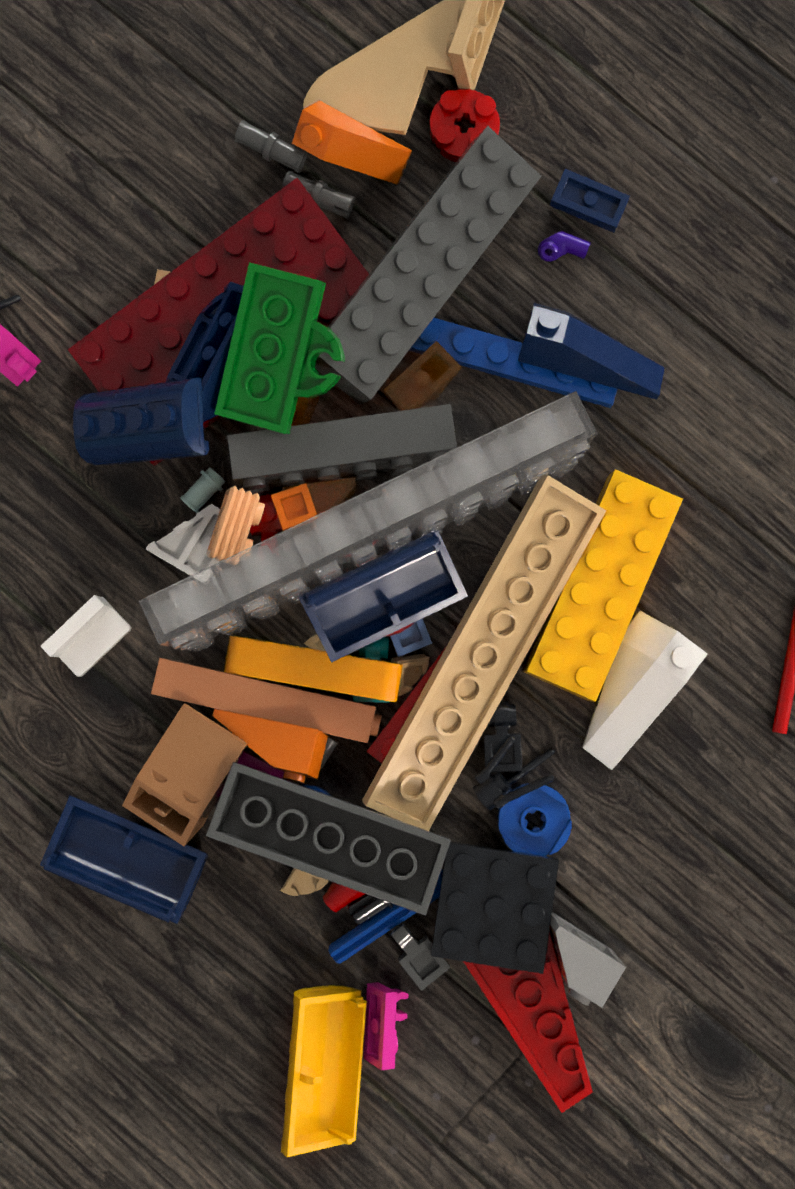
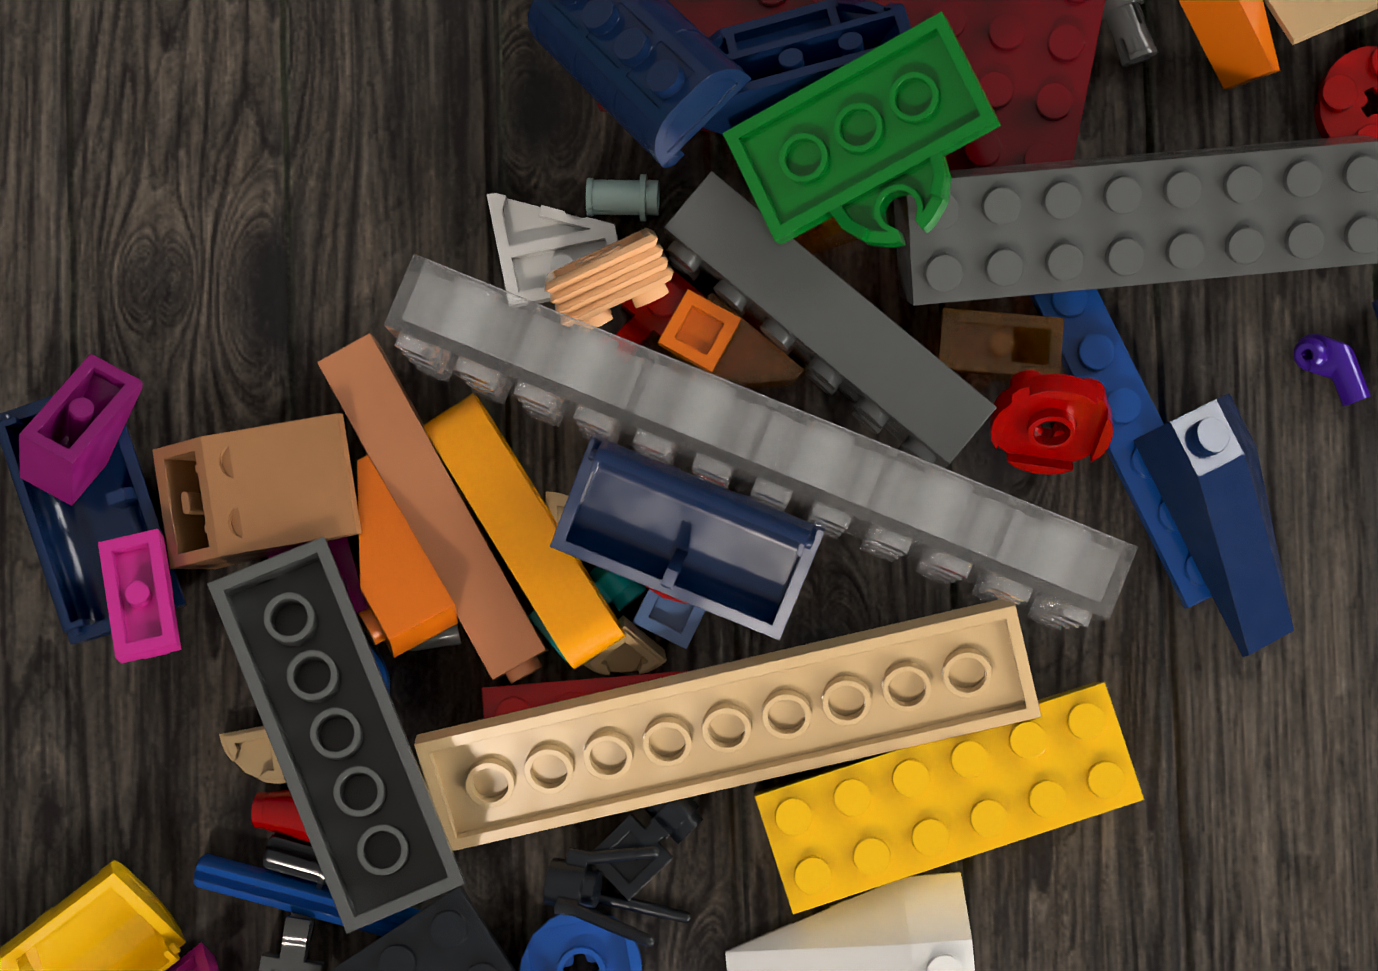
camera: 50 degrees right, 0 degrees up
white panel [41,595,131,677] -> none
none -> magenta slope [19,354,143,506]
none -> dark pink plate [98,529,182,664]
none -> red plate [990,370,1113,475]

